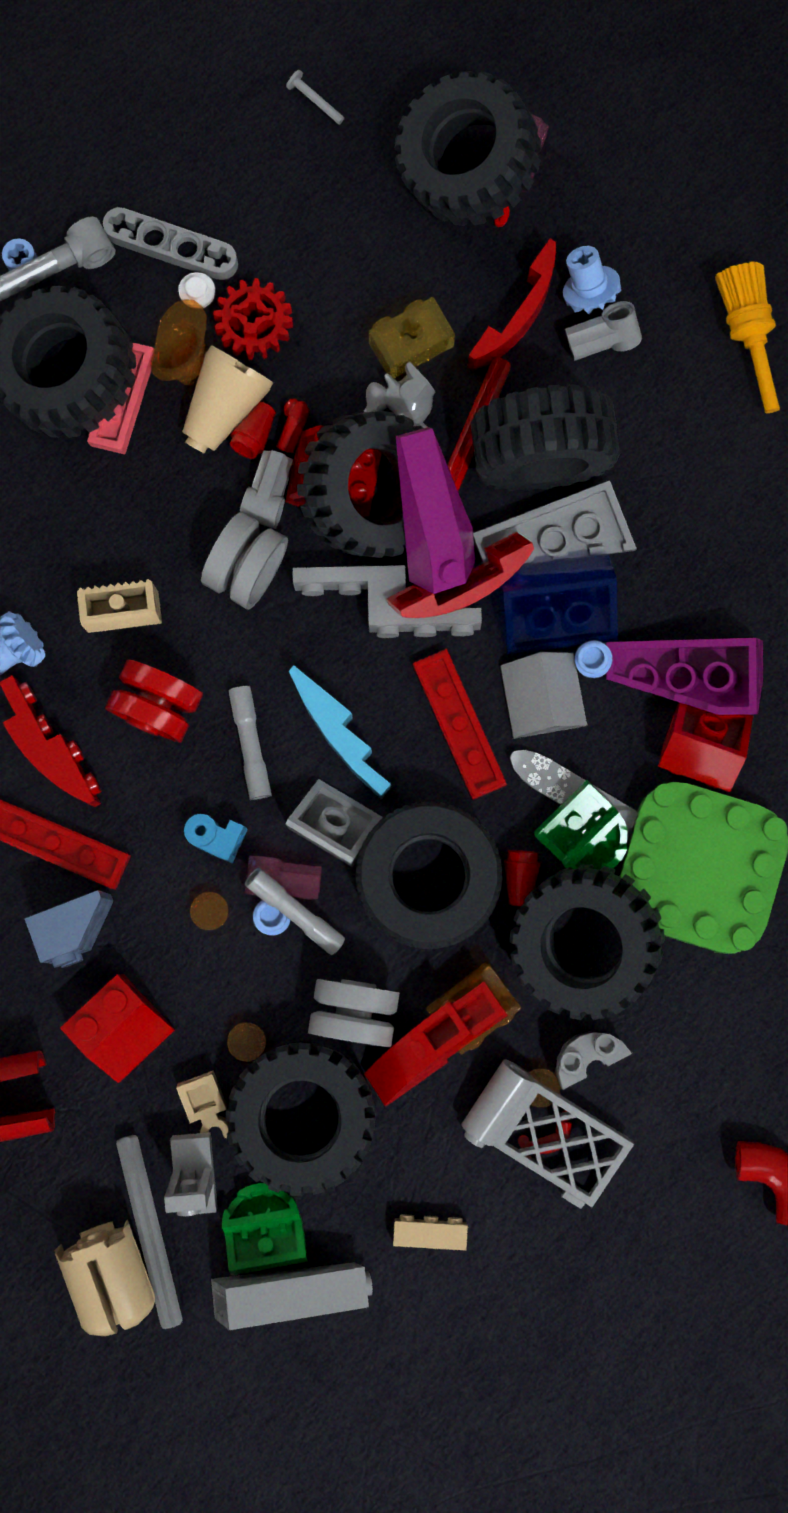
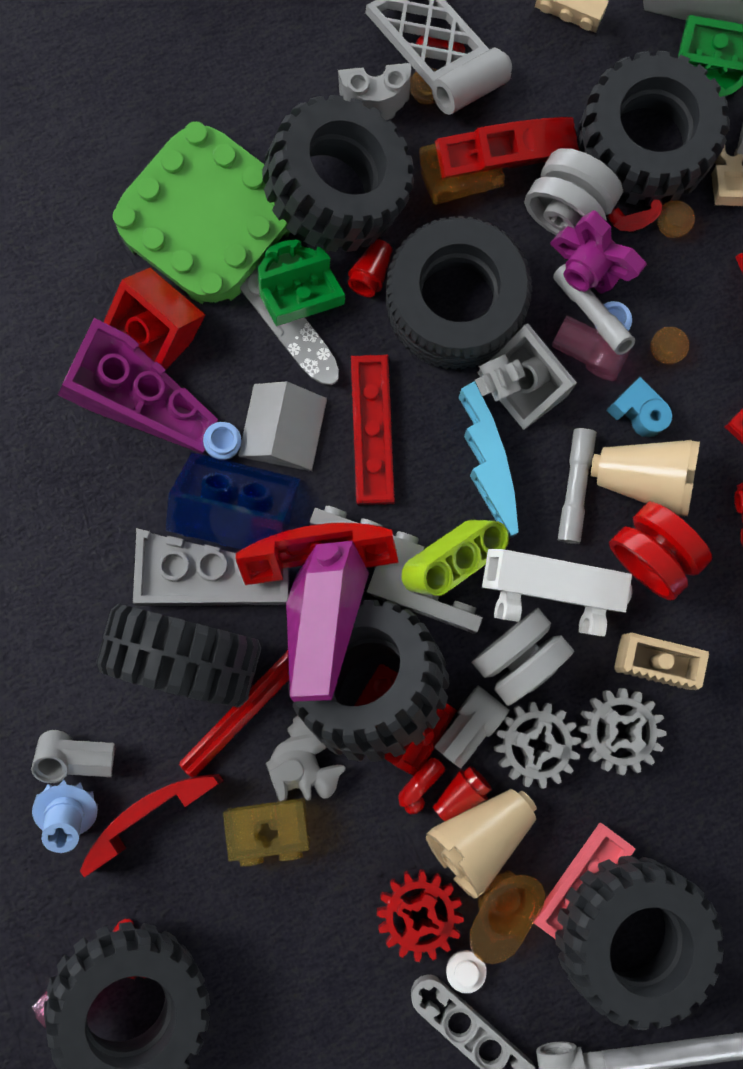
camera: 160 degrees left, 0 degrees up
none -> lime beam [401,520,509,596]
none -> light grey gear [475,354,526,401]
none -> white brick [482,549,632,637]
none -> light grey gear [494,702,581,788]
none -> magenta plant [550,210,647,294]
none -> light grey gear [578,688,666,775]
none -> tan cone [591,440,700,516]
none -> red piece [607,199,662,232]

